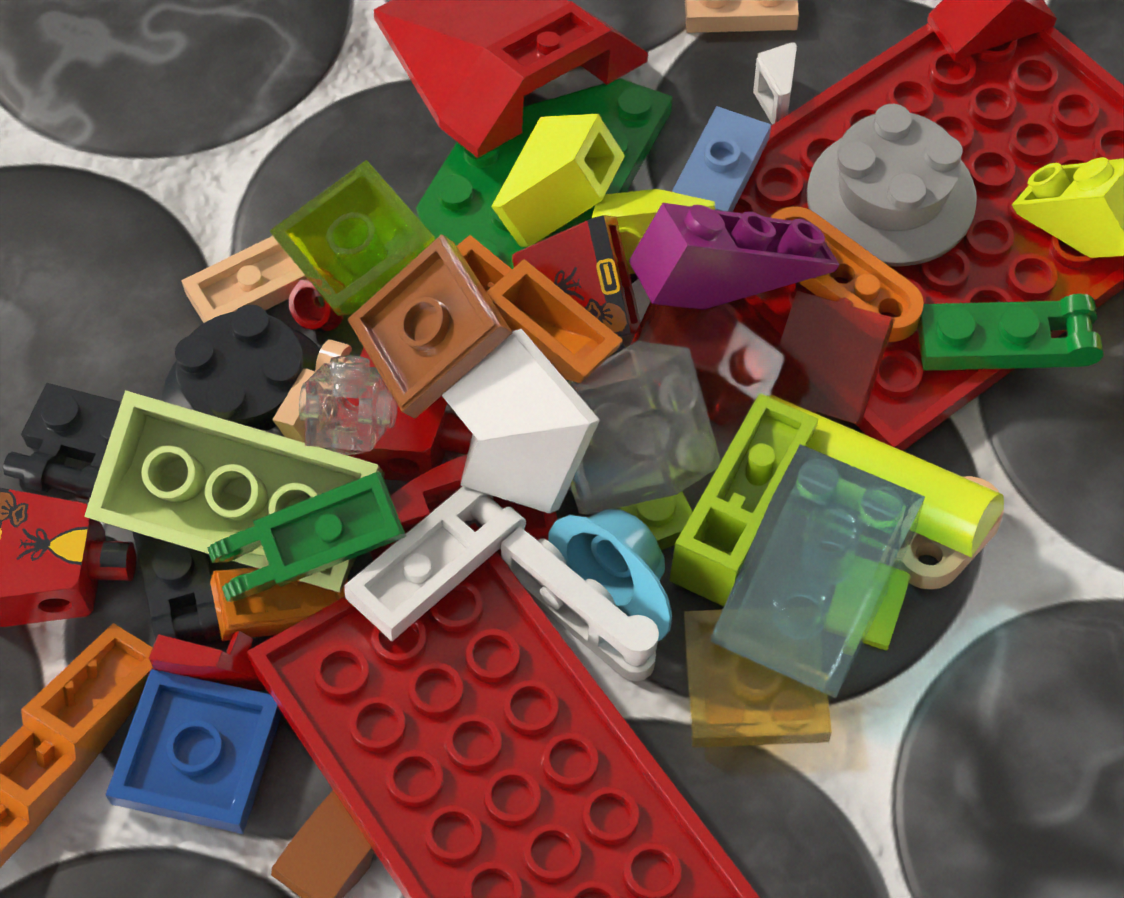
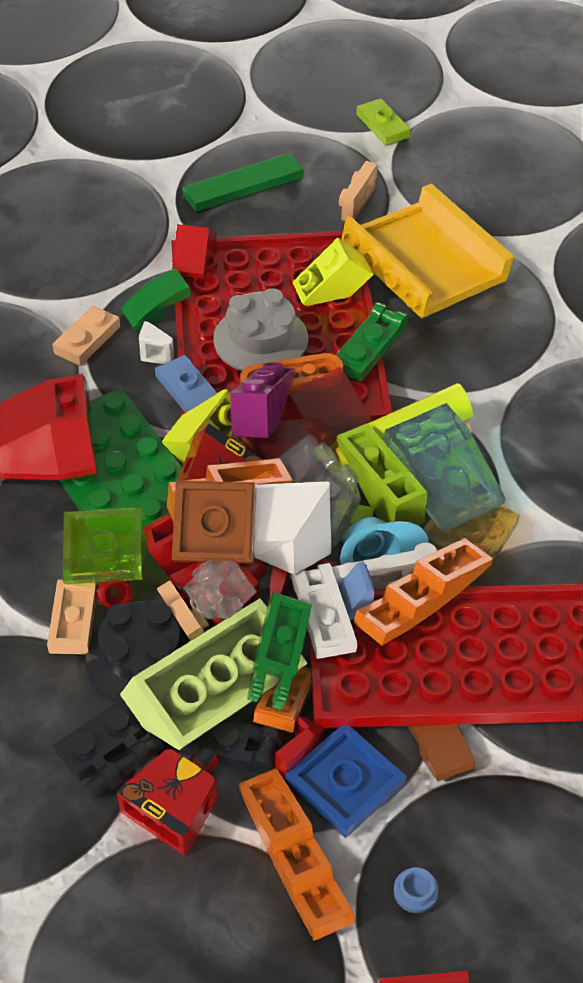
camera: 60 degrees left, 10 degrees down
neon yellow slope [491,114,625,247] -> none
none -> green slope [121,268,191,332]
none -> medium blue slope [338,561,375,620]
none -> orange slope [353,538,493,645]

